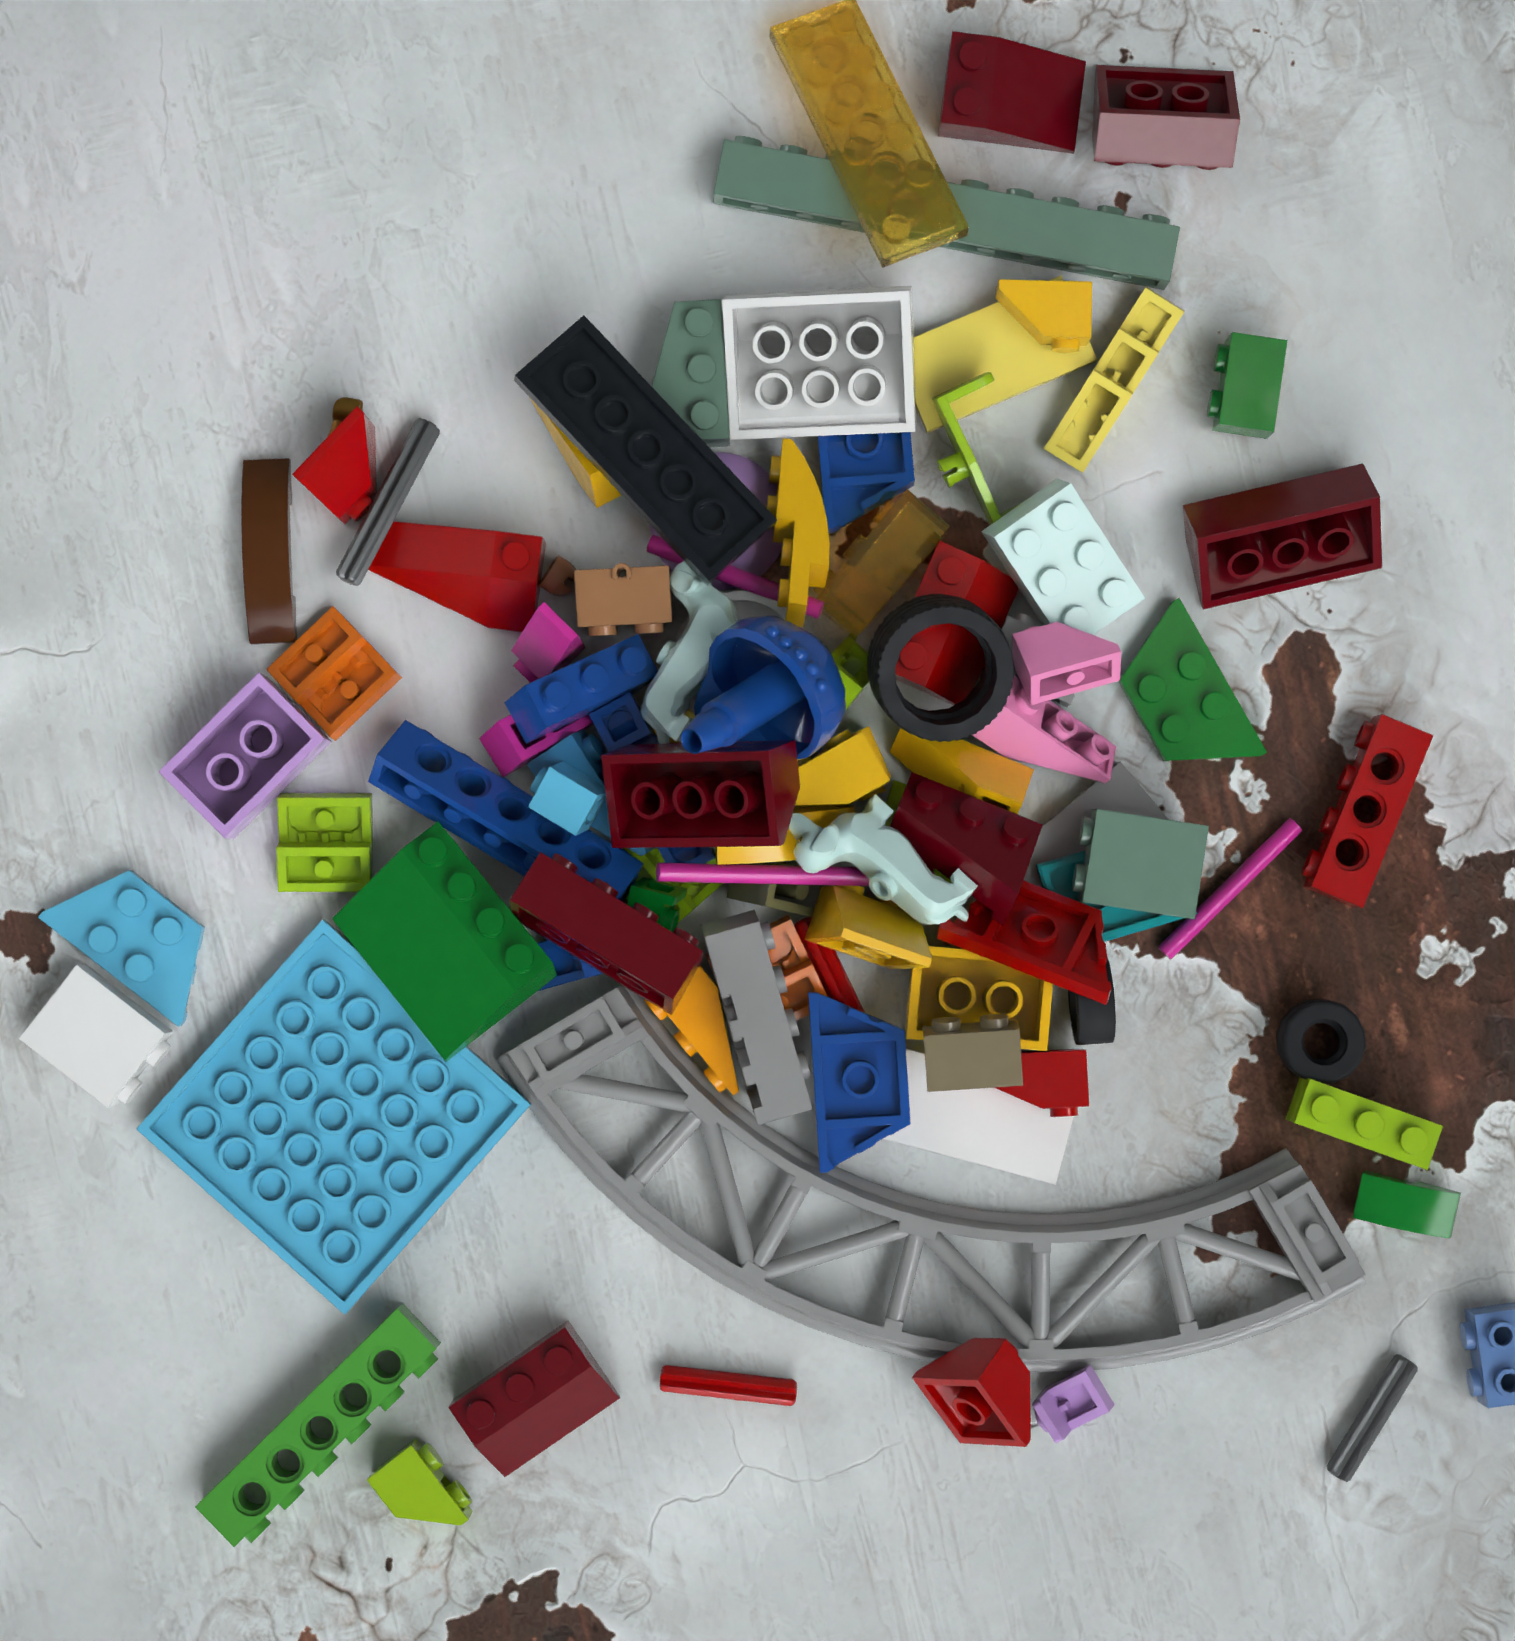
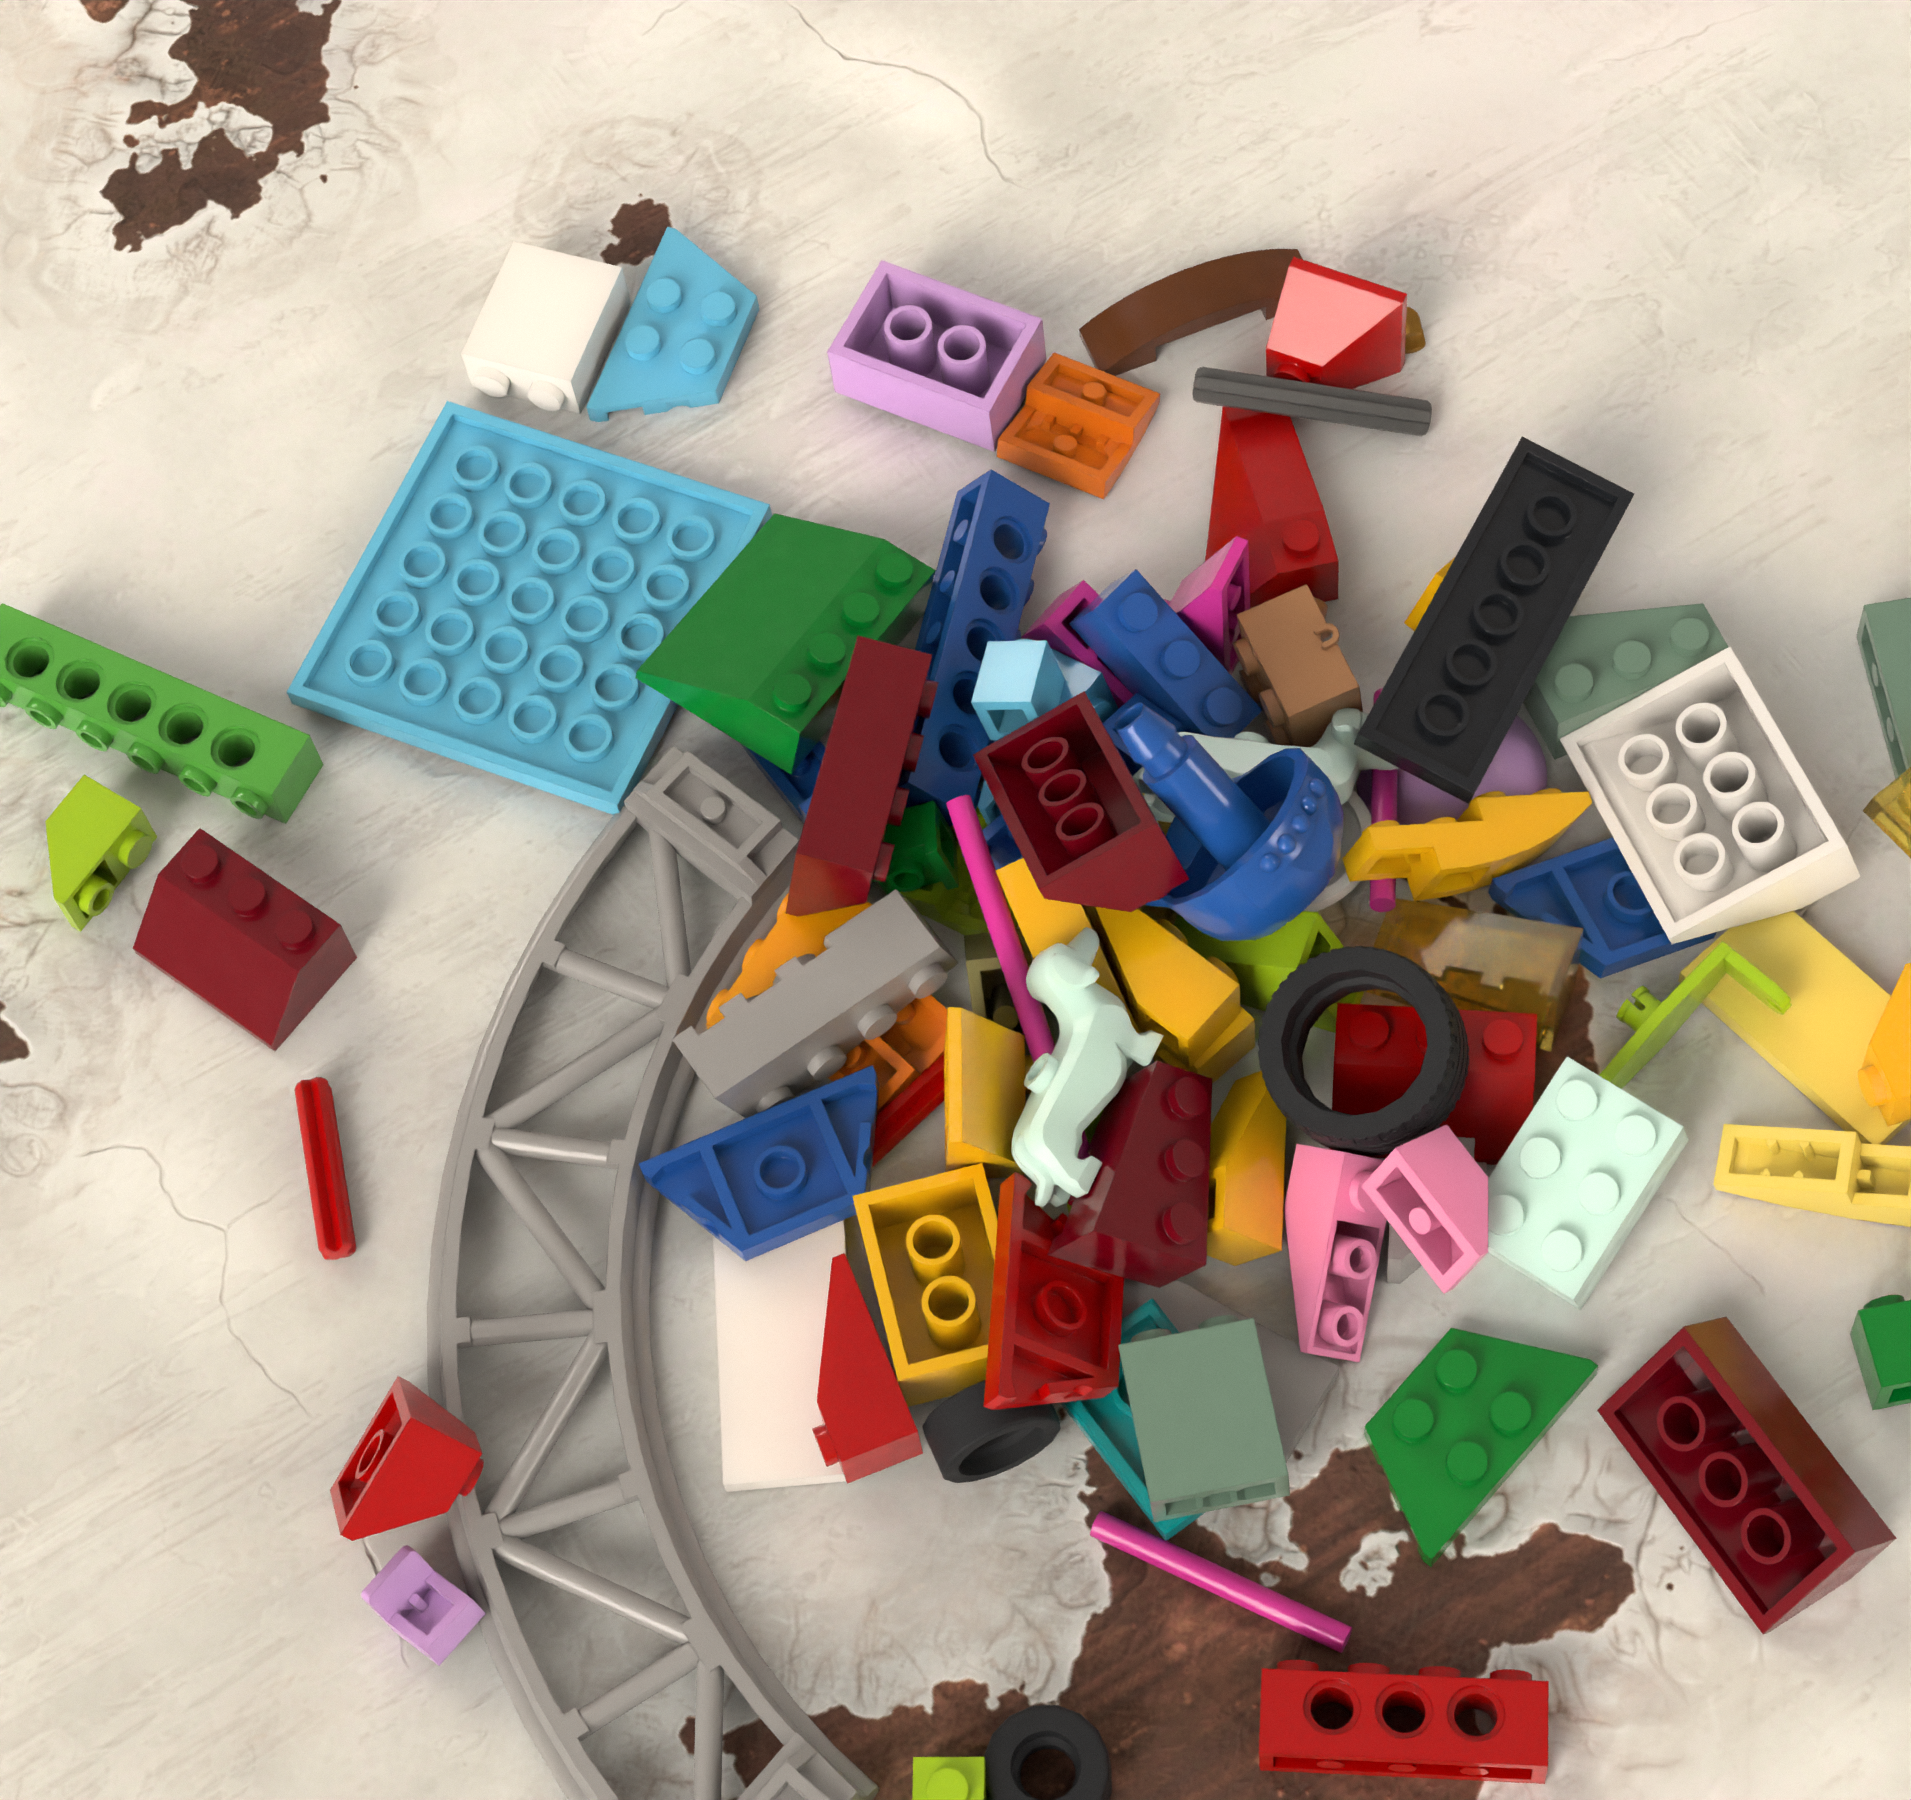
camera: 80 degrees right, 25 degrees down
lime slope [276,793,373,892] -> none
dark tan brick [923,1014,1023,1092] -> none

